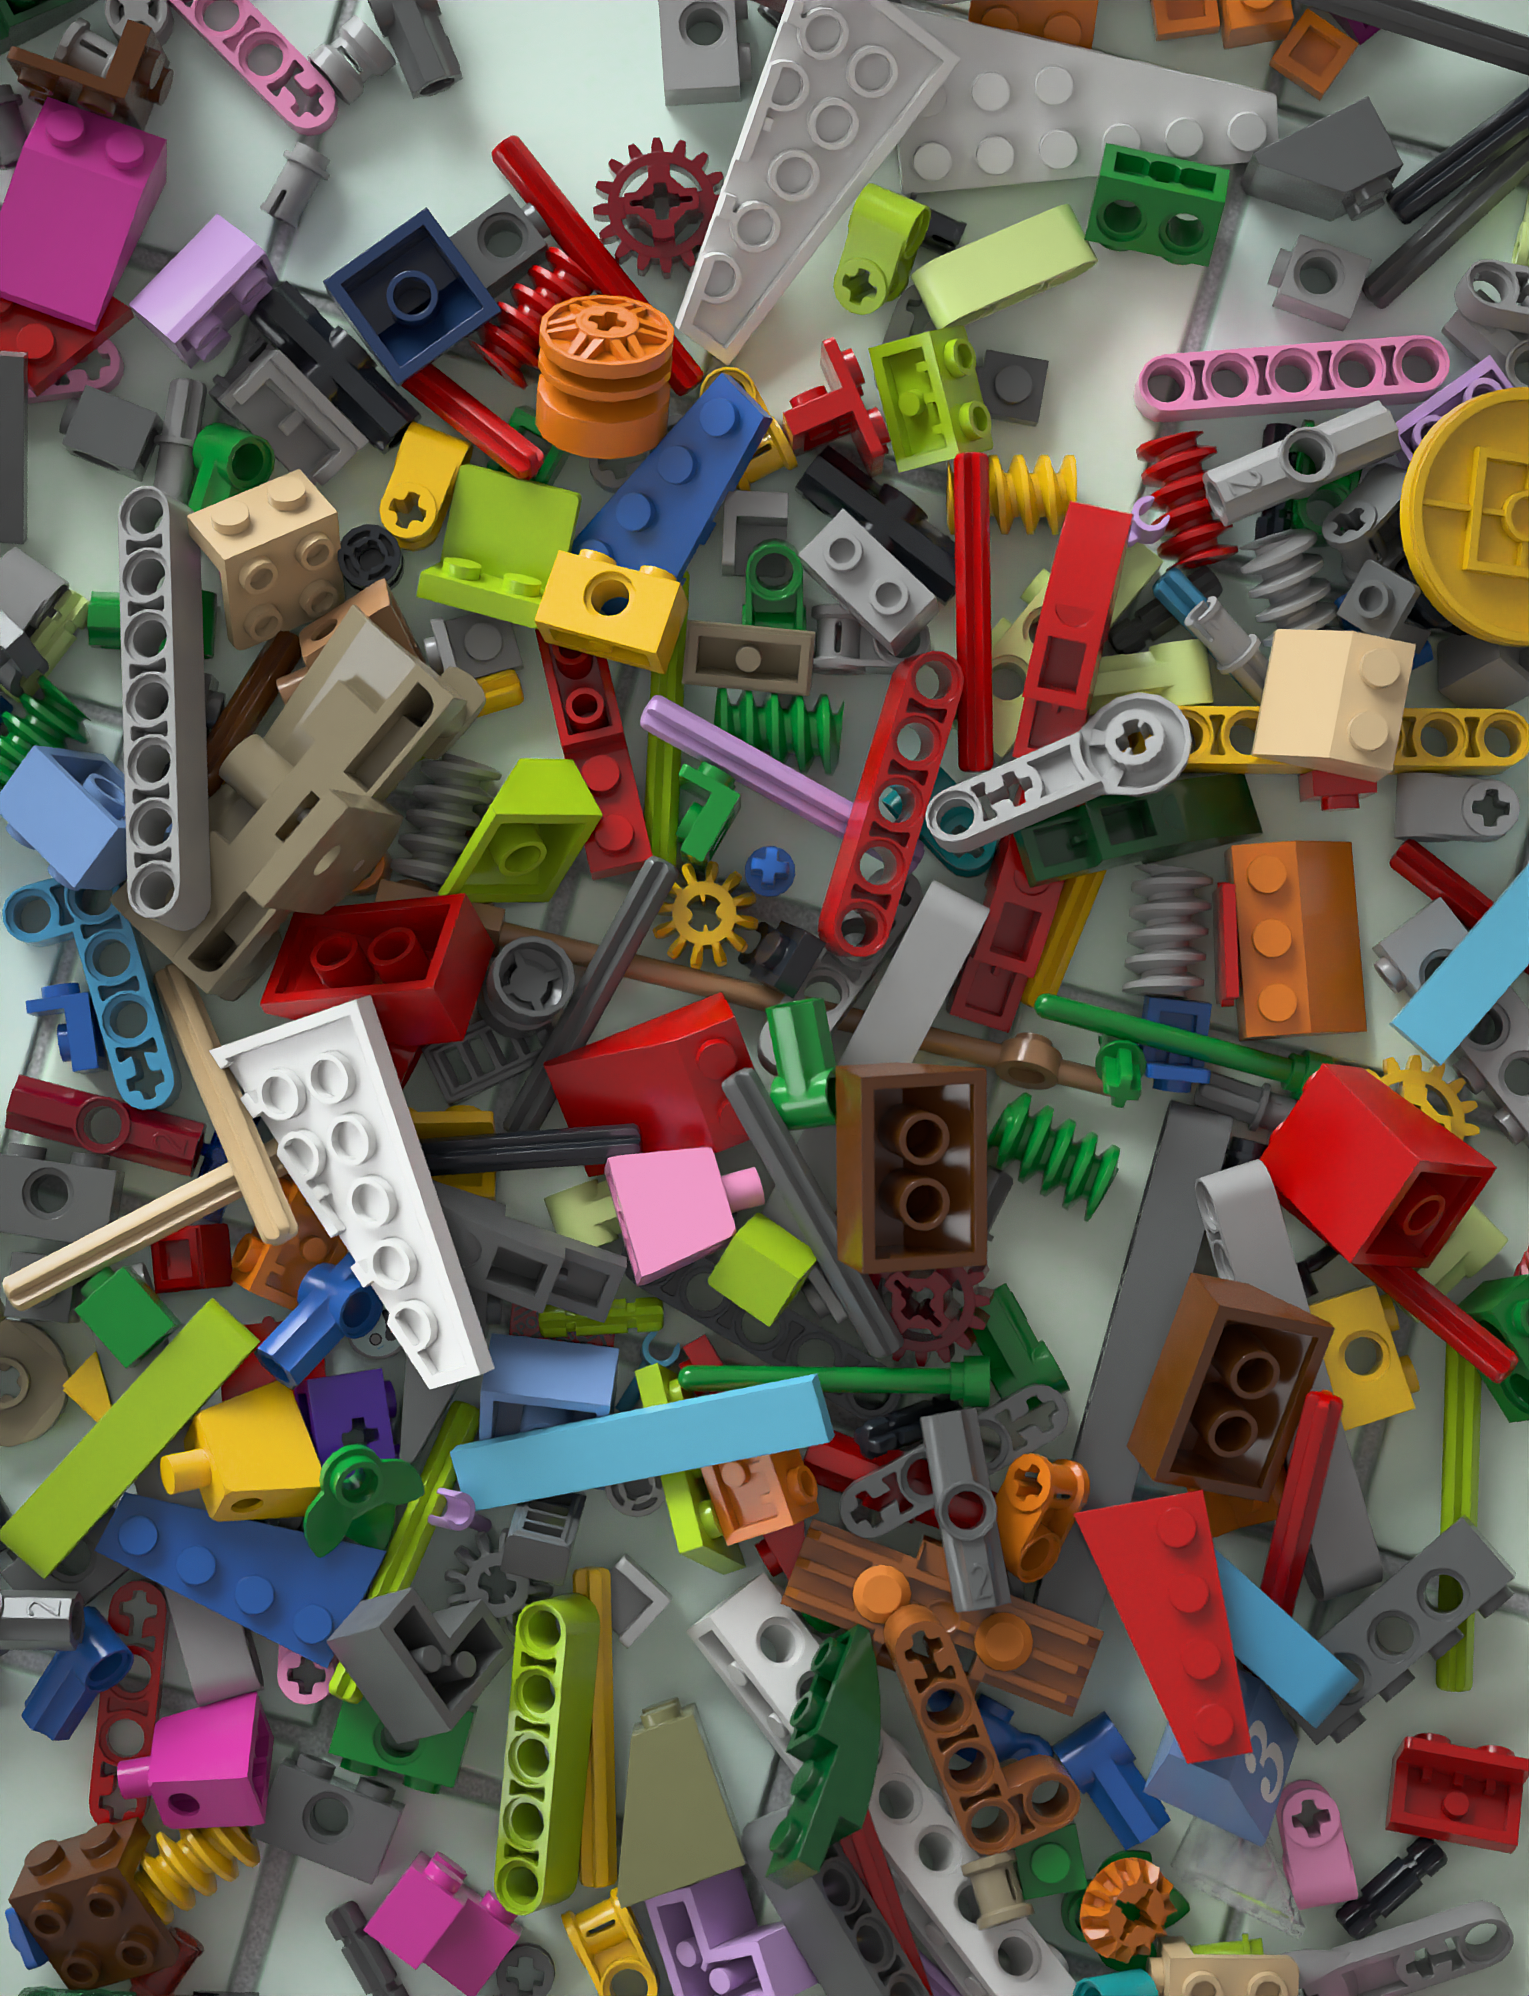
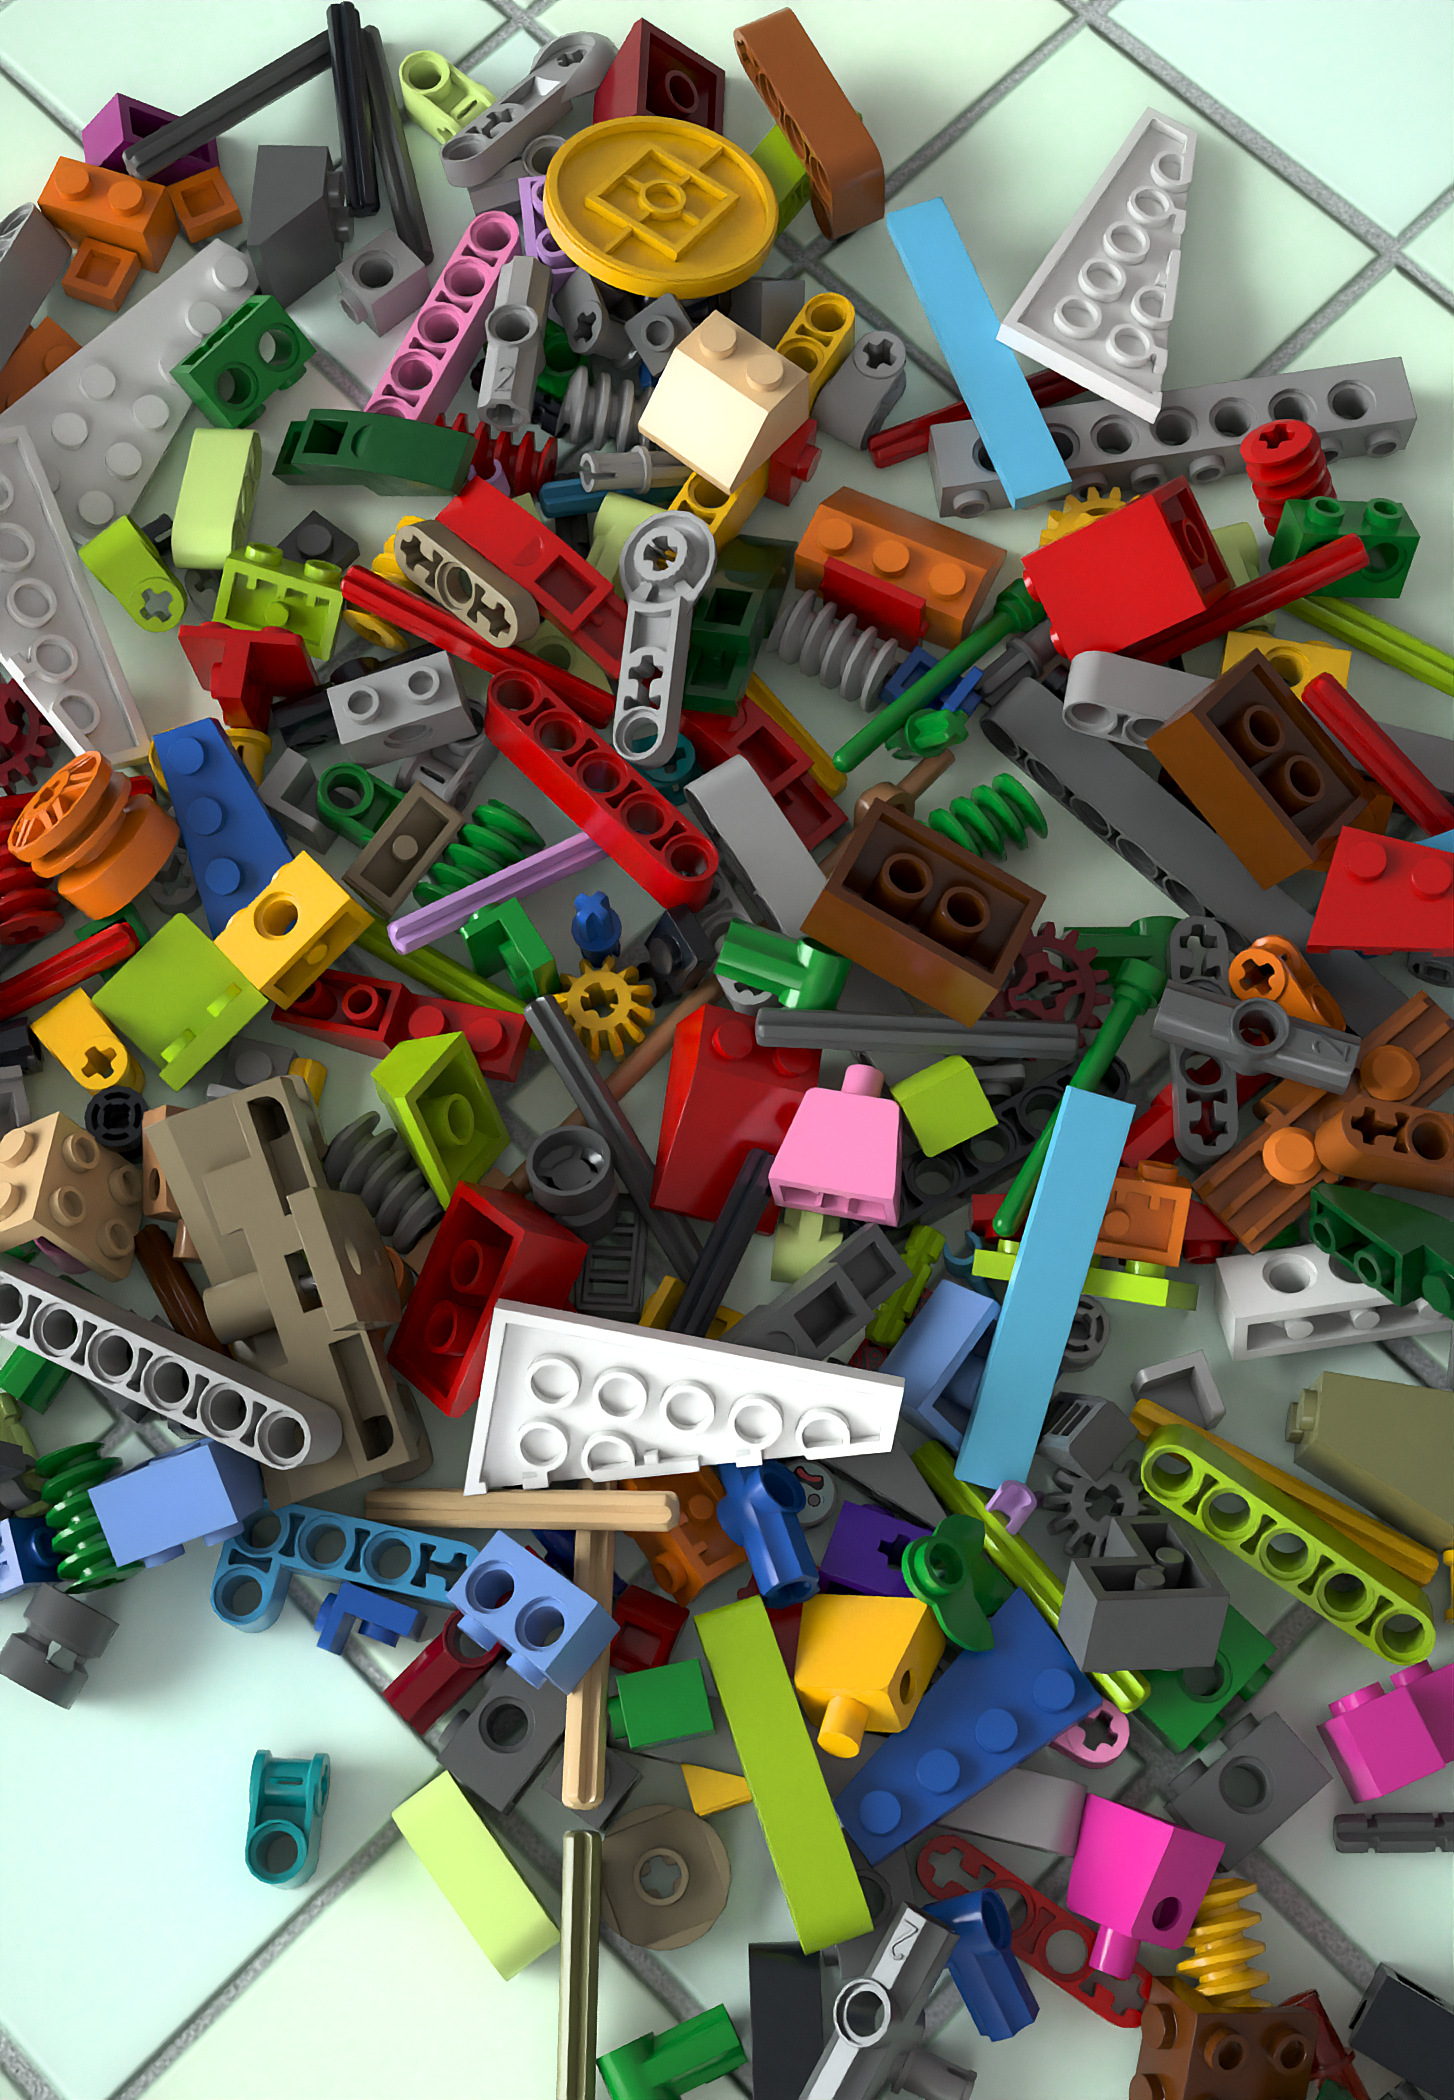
camera: 55 degrees left, 15 degrees down
black axle [854,1394,964,1459] -> none
none -> dark green slope [272,409,479,496]
none -> dark tan beam [394,519,539,648]
none -> medium blue brick [446,1530,621,1695]

